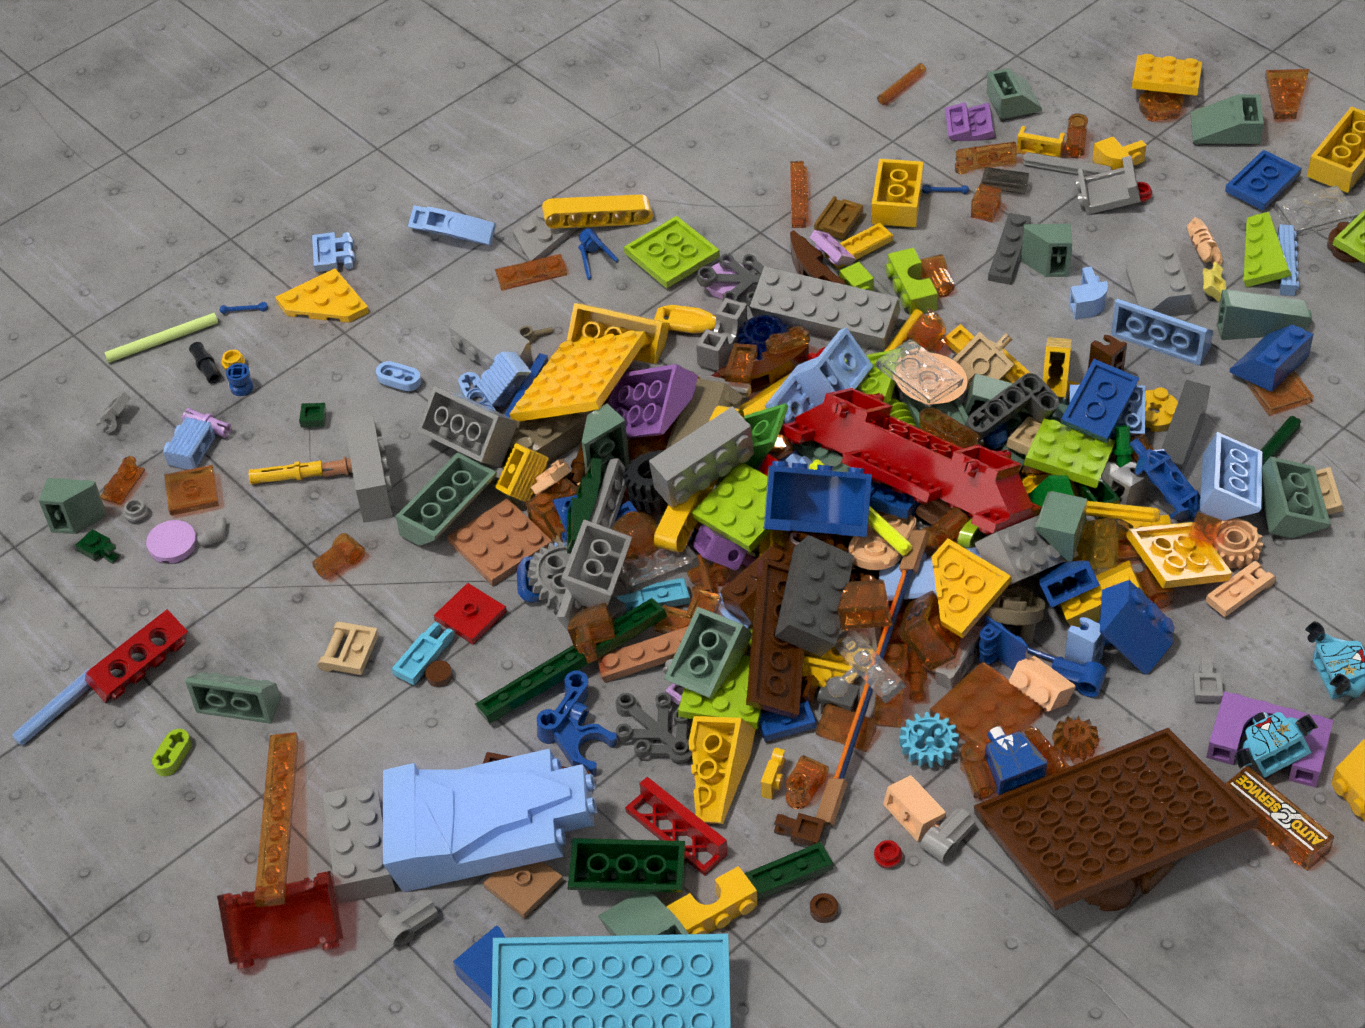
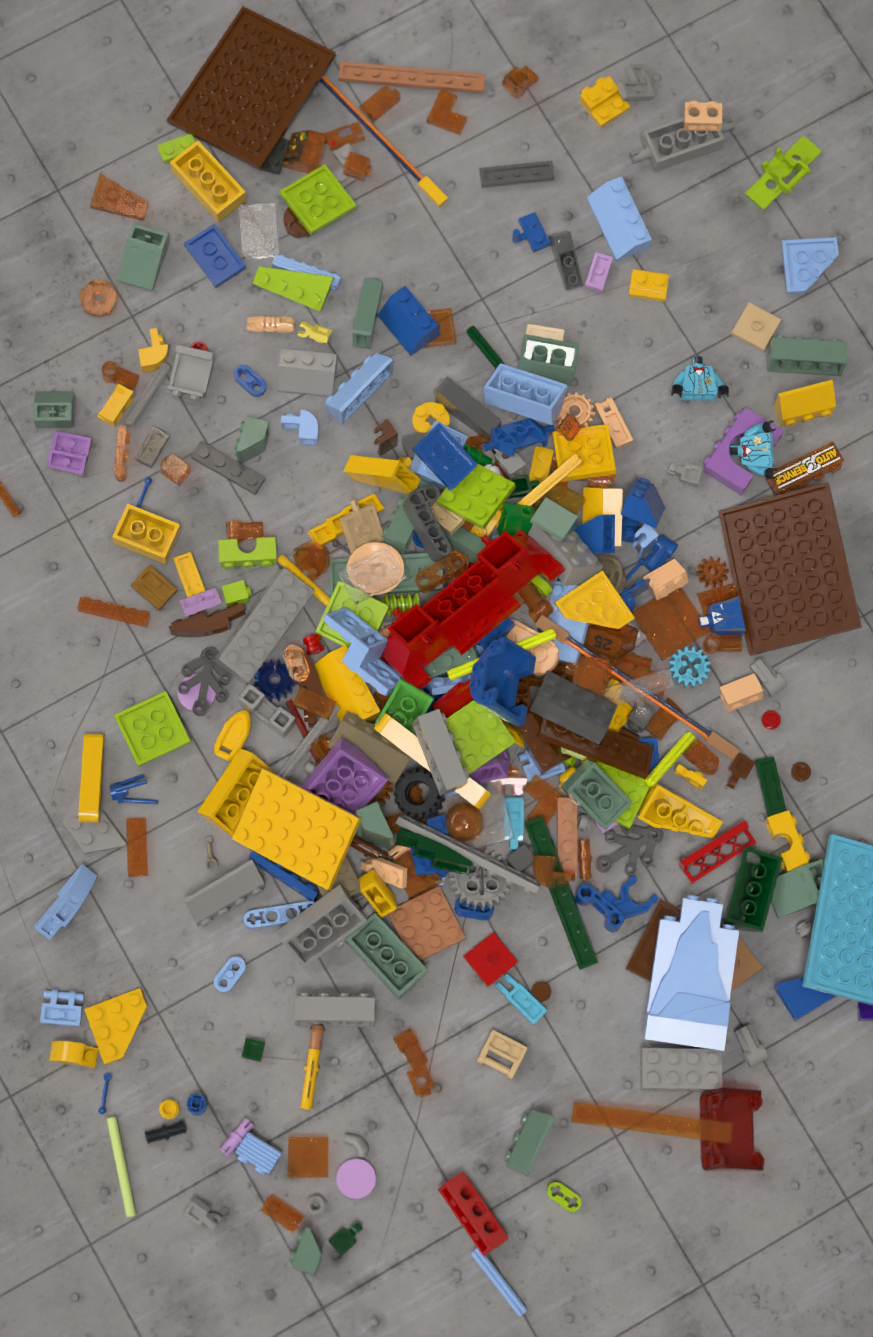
camera: 85 degrees left, 25 degrees up
light blue brick [476,351,531,406] -> none
light grey slope [561,520,632,613] -> none
yellow plate [1131,54,1202,96] -> none
none -> yellow brick [49,1041,98,1068]
none -> blue plate [234,365,266,397]
none -> clear orange brick [407,1065,434,1098]
none -> clear orange pin [577,839,593,880]
none -> neon yellow axle [645,732,695,787]

